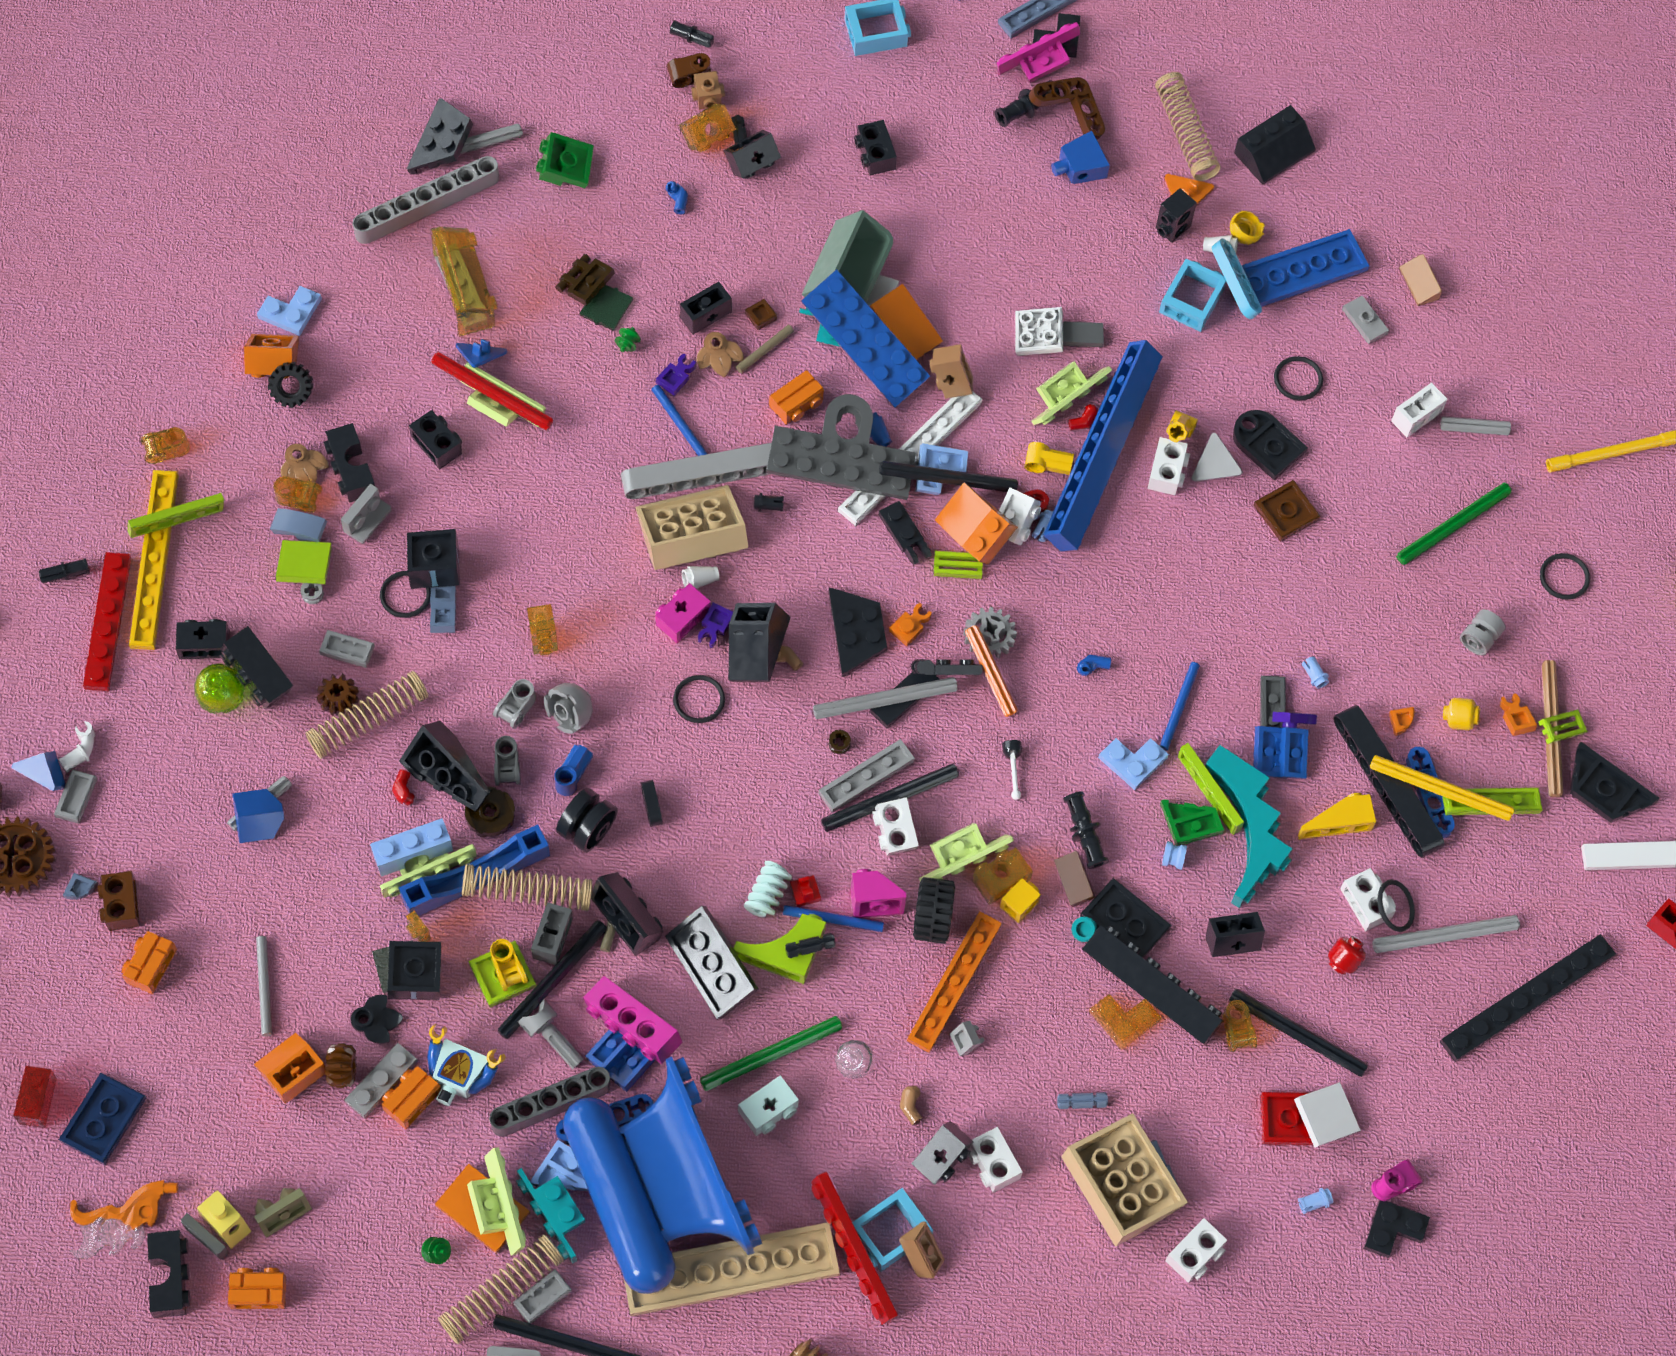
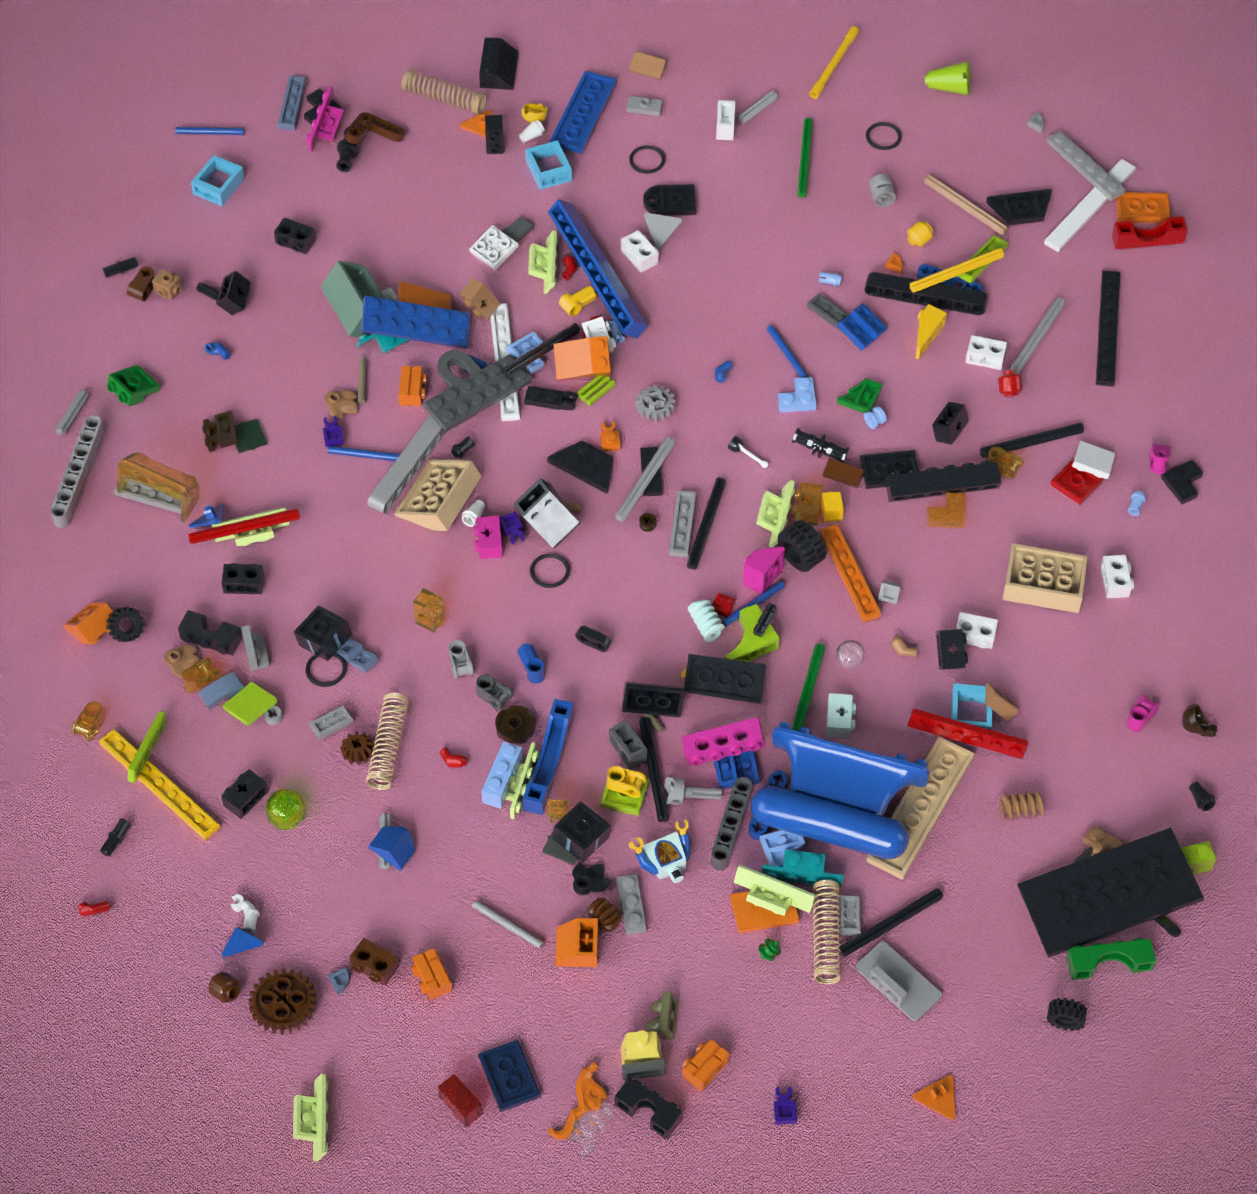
camera: 45 degrees left, 10 degrees down
light grey tile [54,769,97,824] -> none
red plate [83,552,131,691] -> none
black brick [220,626,293,709] -> none
light blue plate [257,286,322,336] -> none
orange brick [381,1066,441,1129] -> none
black wedge [399,721,490,811] -> none
wing [406,98,473,174] -> none
tan piece [462,864,593,911] -> none
light grey cylinder [544,683,593,734] -> none
black wheel [556,787,618,853] -> none
green wheel [614,327,641,353] -> none
clear yellow brick [679,103,736,152] -> none
black brick [680,281,732,335] -> none
reddish brown tile [745,298,777,330] -> none
white brick [872,797,919,856] -> none
black hinge [910,659,982,675] -> none
axle [965,625,1018,717] -> none
blue torso [1051,131,1110,184] -> none
sand blue axle [1057,1092,1108,1109] -> none
teal tile [1071,917,1098,942] -> none
yellow piece [1166,410,1198,443] -> none
lime tile [1178,743,1244,835] -> none
teal arch [1205,745,1292,908] -> none
medium azure beam [1212,239,1262,320] -> none
reddish brown tile [1253,480,1321,542] -> none
dark purple plate [1272,712,1317,728] -> none
black tyre [1377,879,1415,932] -> none
orange plate [1500,693,1537,736] -> none
lime tile [1538,709,1588,744] -> none

